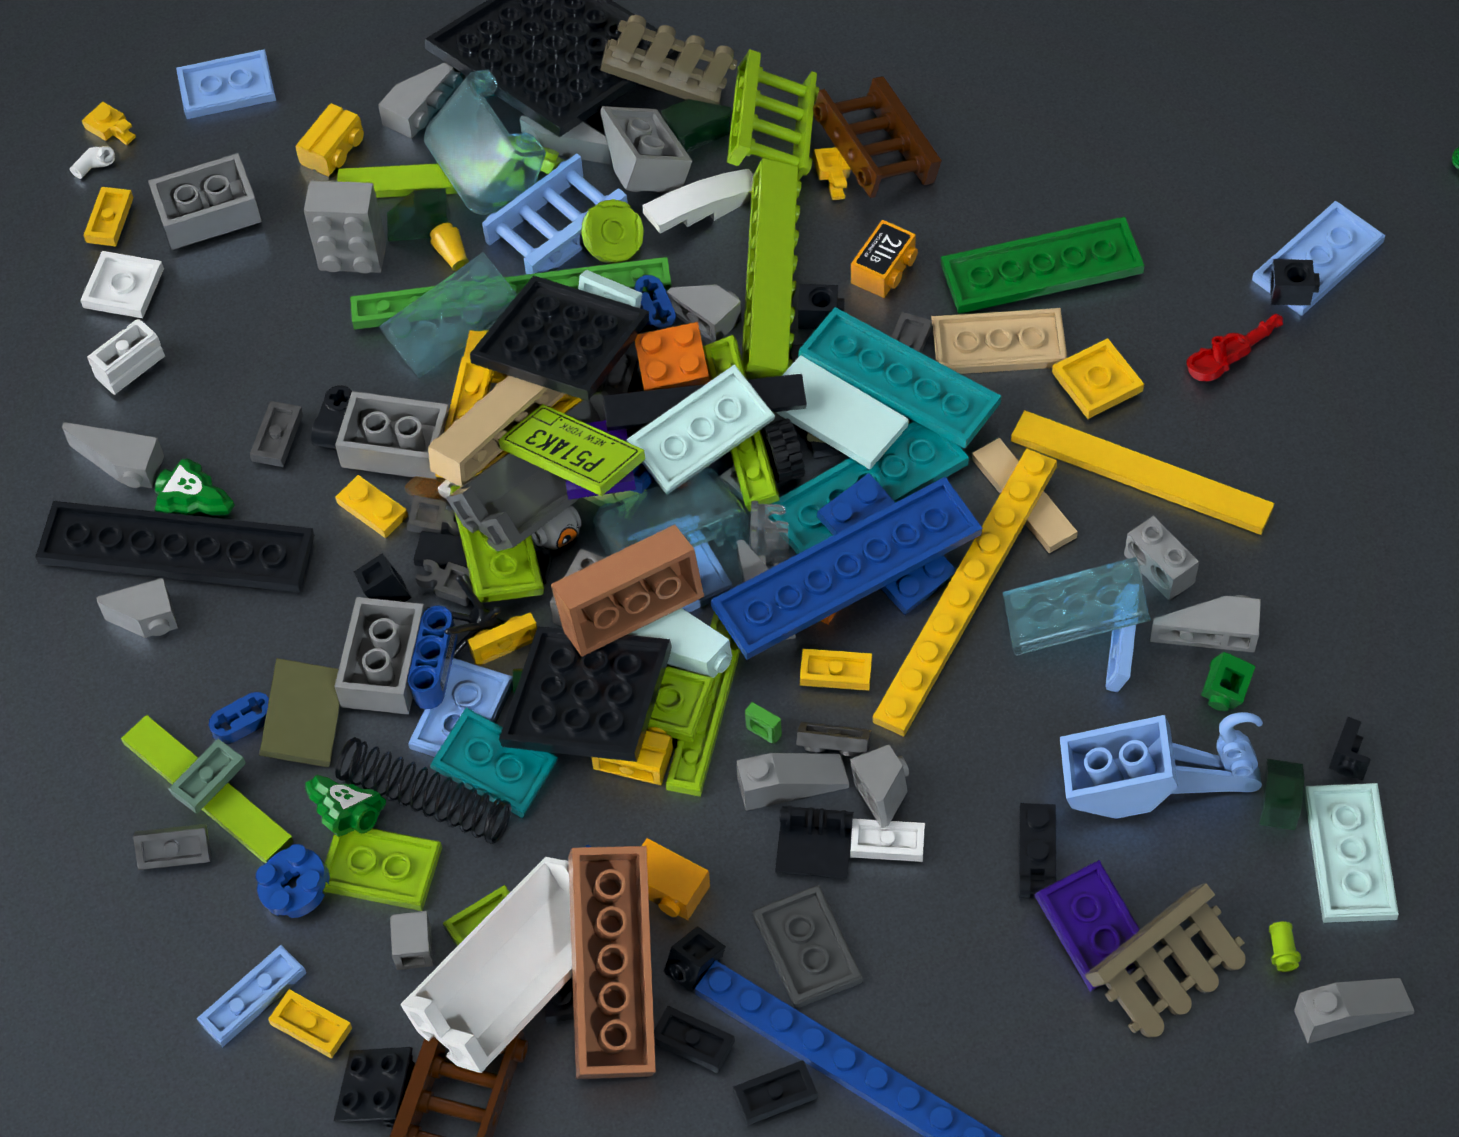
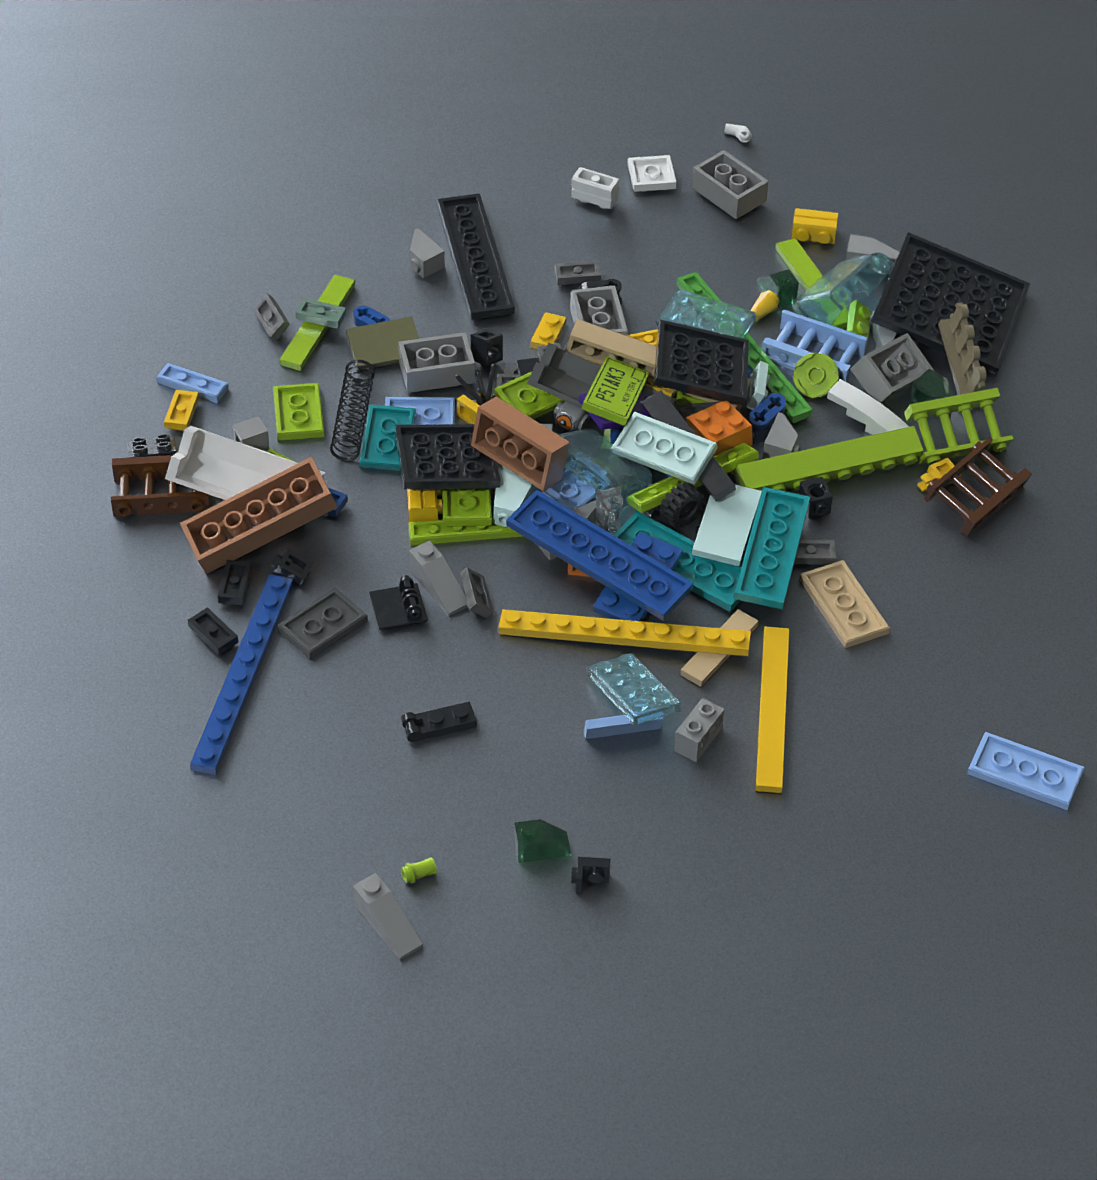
camera: 65 degrees right, 10 degrees down
light grey slope [62,422,164,488] -> none
yellow plate [82,102,136,145] -> none
yellow plate [83,187,134,246] -> none
green rock [154,458,235,515] -> none
light blue tile [176,49,276,119] -> none
blue plate [255,844,330,918] -> none
light grey brick [304,181,386,273] -> none
green rock [305,775,386,837] -> none
blue beam [408,605,457,710] -> none
light orange brick [642,838,710,921] -> none
bright green tile [745,702,782,744] -> none
yellow plate [800,649,872,691] -> none
light grey slope [850,745,909,828] -> none
white plate [850,819,925,862] -> none
brick [851,220,918,298] -> none
green plate [941,217,1145,314] -> none
dark purple tile [1035,860,1140,992] -> none
yellow plate [1052,338,1144,419] -> none
light blue slope [1060,712,1263,819] -> none
dark tan fence [1085,883,1246,1038] -> none
light grey slope [1150,595,1261,653] -> none
red piece [1186,313,1283,381] -> none
green brick [1201,652,1255,711] -> none
black brick [1270,259,1320,305] -> none
light aqua tile [1304,783,1399,923] -> none

